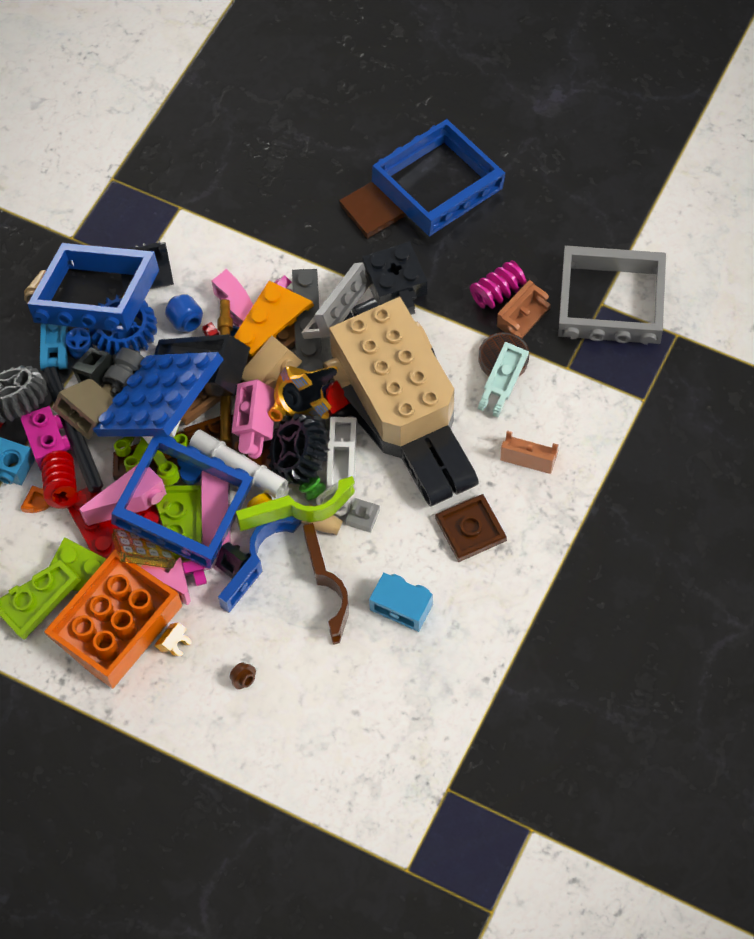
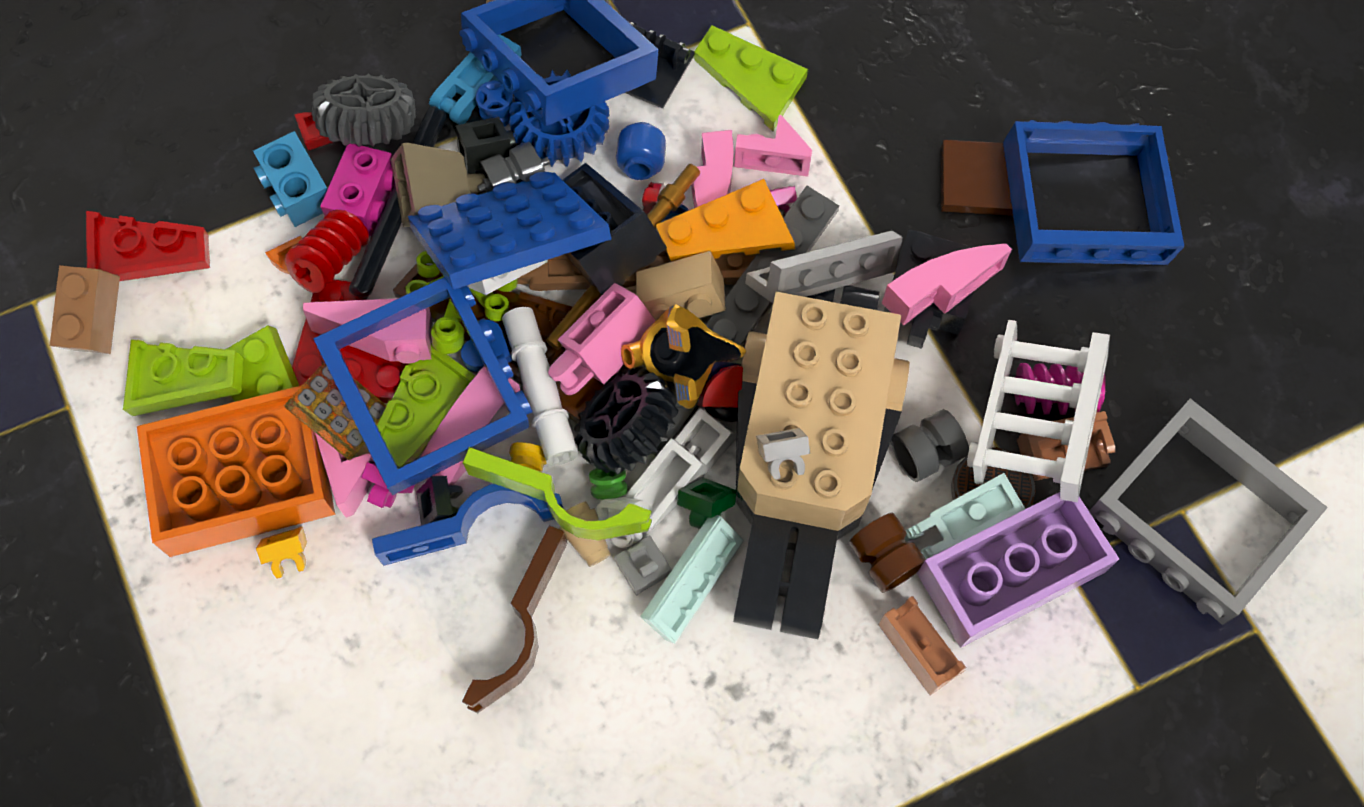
camera: 35 degrees right, 5 degrees up
reddish brown plate [230,662,256,689] -> none
dark azure brick [369,572,433,632] -> none
reddish brown tile [435,494,507,562] -> none
none -> light aqua plate [640,515,744,644]
none -> dark green tile [677,477,737,529]
none -> lime wing [694,25,808,131]
none -> bright pink slope [734,115,812,177]
none -> light grey tile [756,428,811,480]
none -> reddish brown wheel [849,513,926,593]
none -> bright pink slope [882,244,1012,326]
none -> dark grey wheel [891,409,969,482]
none -> lavender brick [917,492,1119,648]
none -> white fence [967,320,1110,503]

